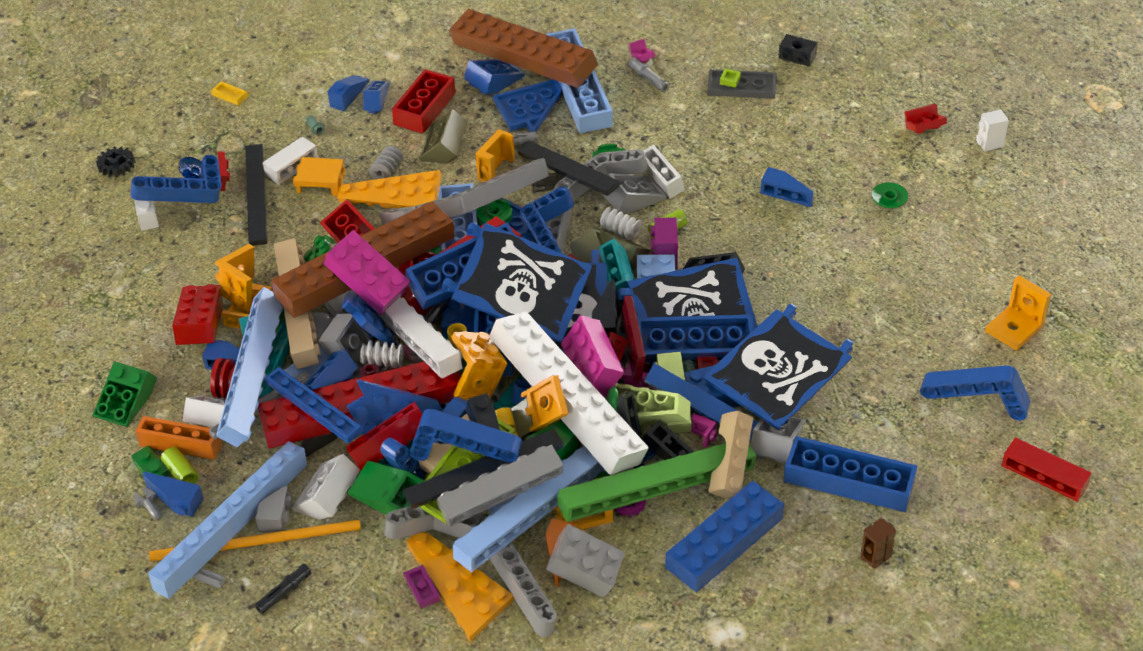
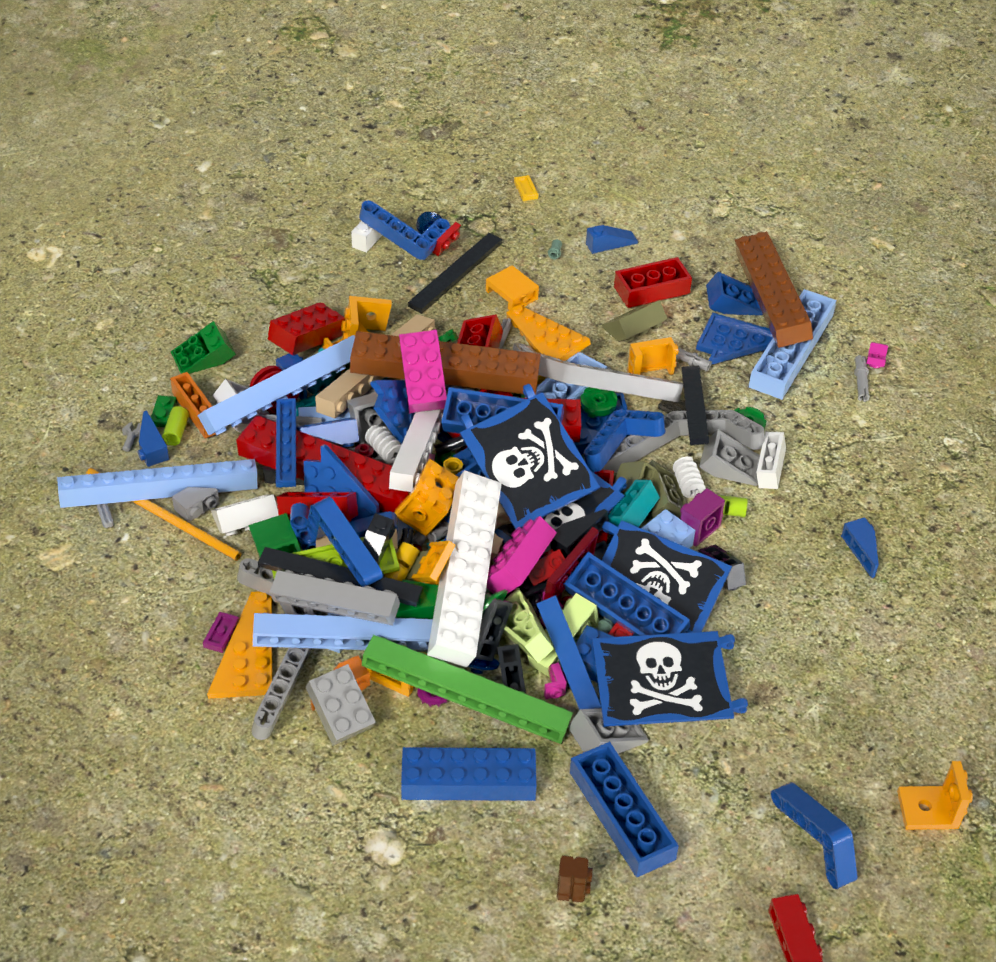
camera: 40 degrees right, 0 degrees up
black gear [96,146,136,178] -> none
black pin [254,563,312,615] -> none
white brick [262,136,318,185] -> none
blue slope [363,81,390,114] -> none
light grey piece [369,146,404,180] -> none
dark grey tile [707,69,777,99] -> none
tan arch [708,411,753,498] -> none
lime plate [720,69,741,87] -> none
green dish [872,182,908,209] -> none

